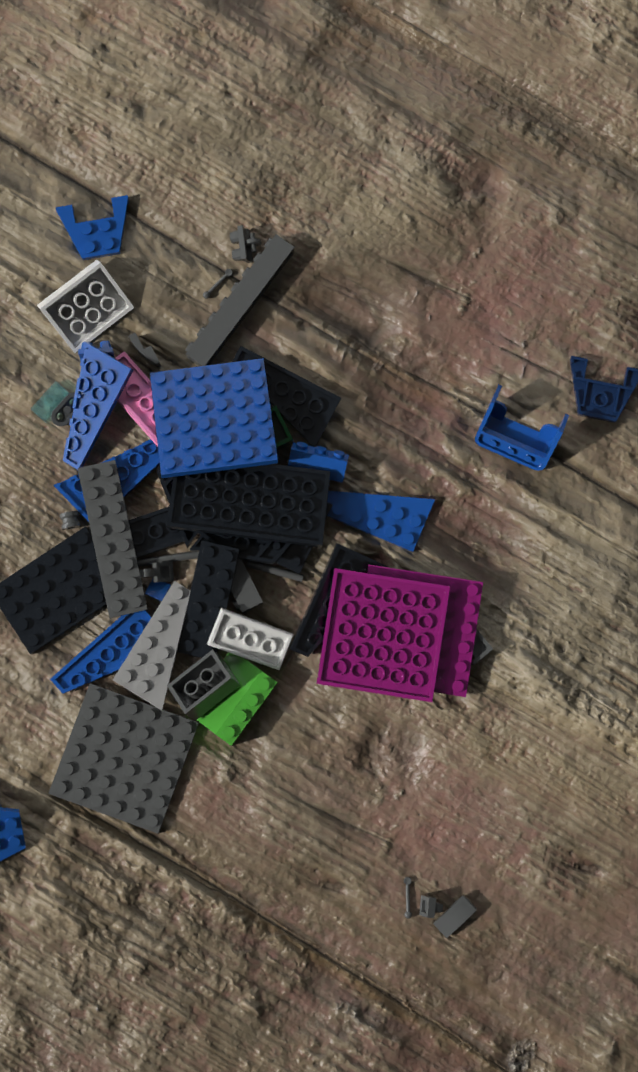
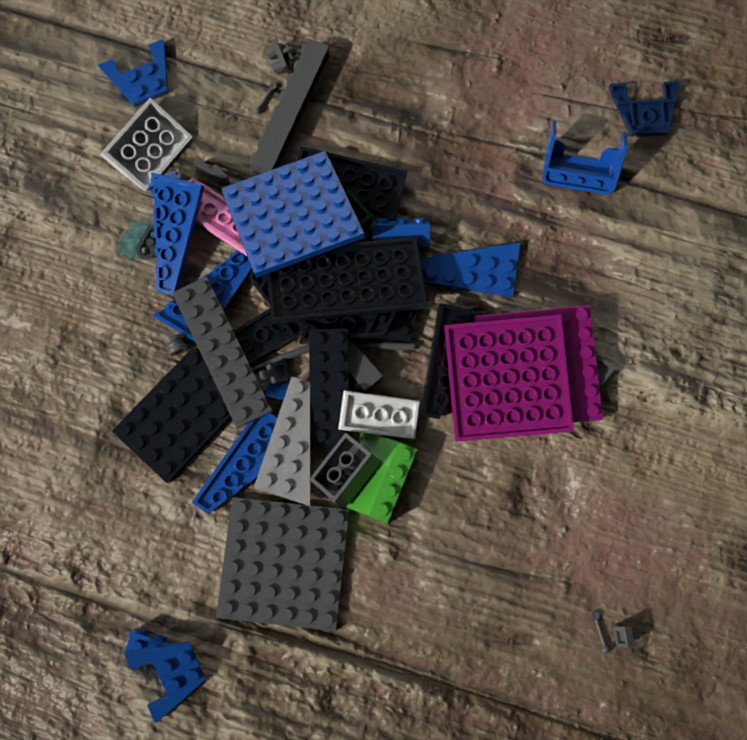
camera: 10 degrees left, 5 degrees down
dark grey slope [433,894,477,938] -> none

